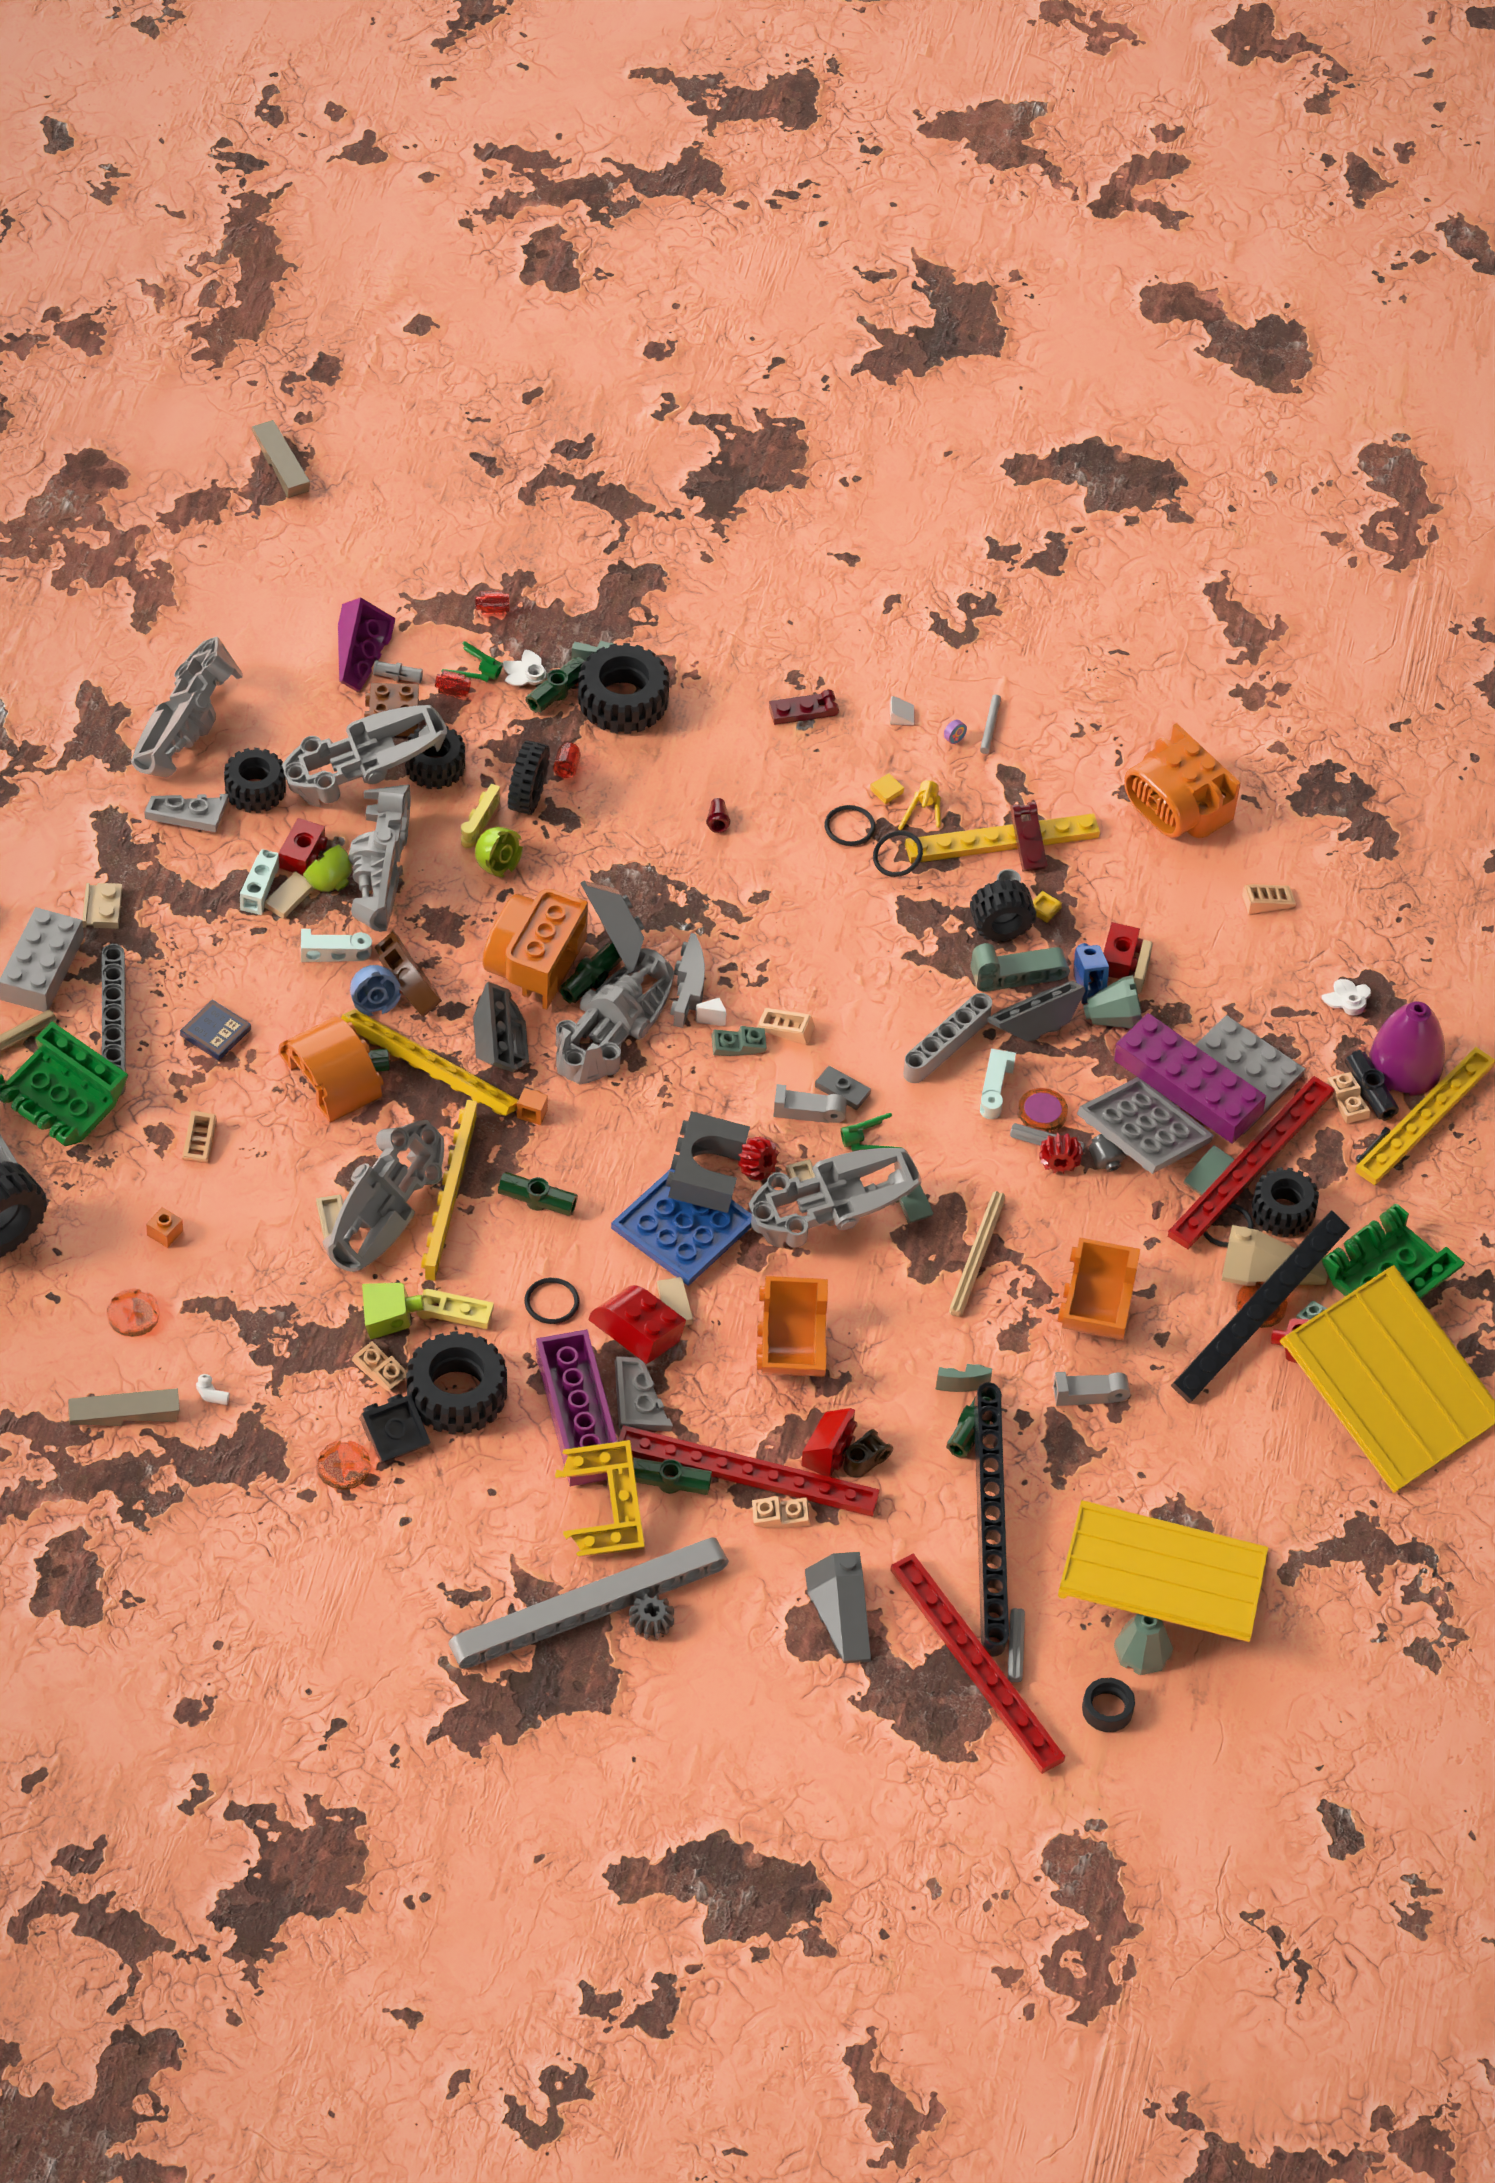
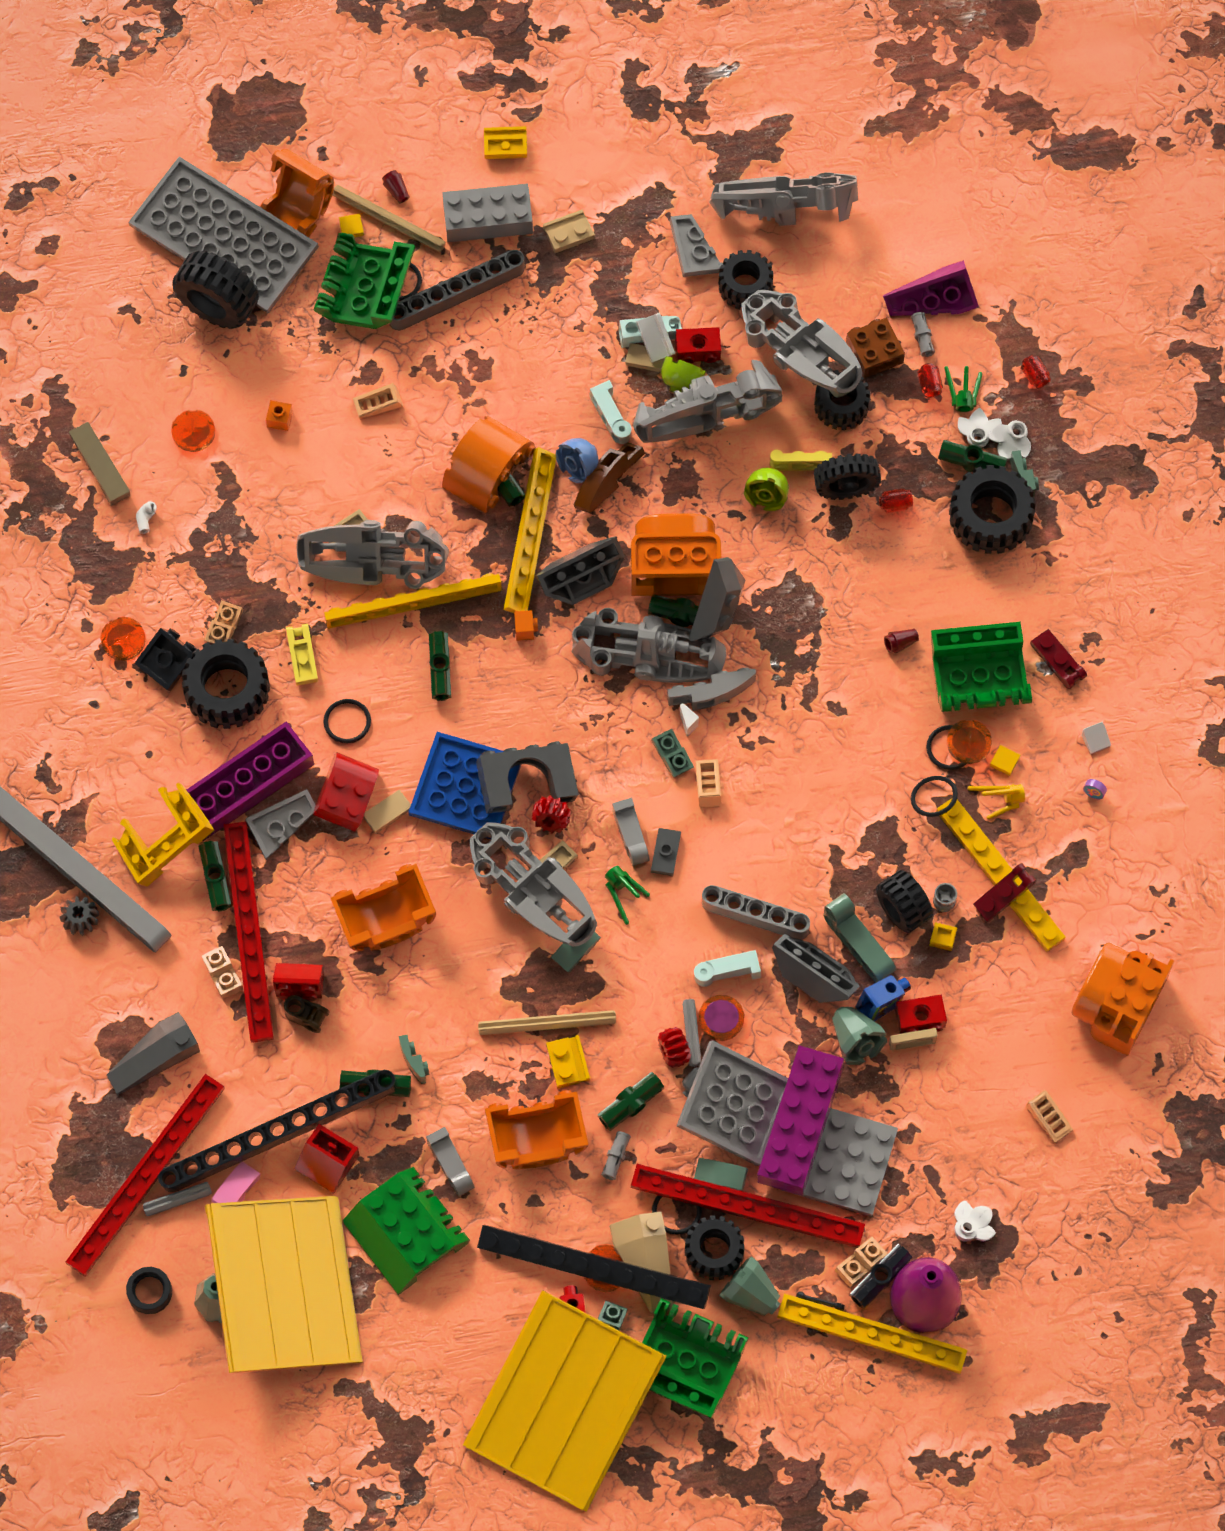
camera: 70 degrees right, 15 degrees up
tile [180,999,251,1061] -> none
slope [252,420,310,498] -> none
lime torso [362,1283,424,1339] -> none
light grey bar [980,694,1001,754] -> none
none -> bright pink slope [212,1162,260,1203]
none -> red slope [294,1124,360,1194]
none -> green slope [342,1167,470,1295]
none -> yellow plate [546,1035,590,1089]
none -> dark green piece [597,1072,664,1131]
none -> light grey pin [601,1131,631,1180]
none -> white panel [636,313,675,363]
none -> sand green cone [719,1257,780,1316]
none -> green slope [931,621,1032,712]
none -> clear orange tile [946,720,992,764]
none -> white plate [988,420,1031,459]

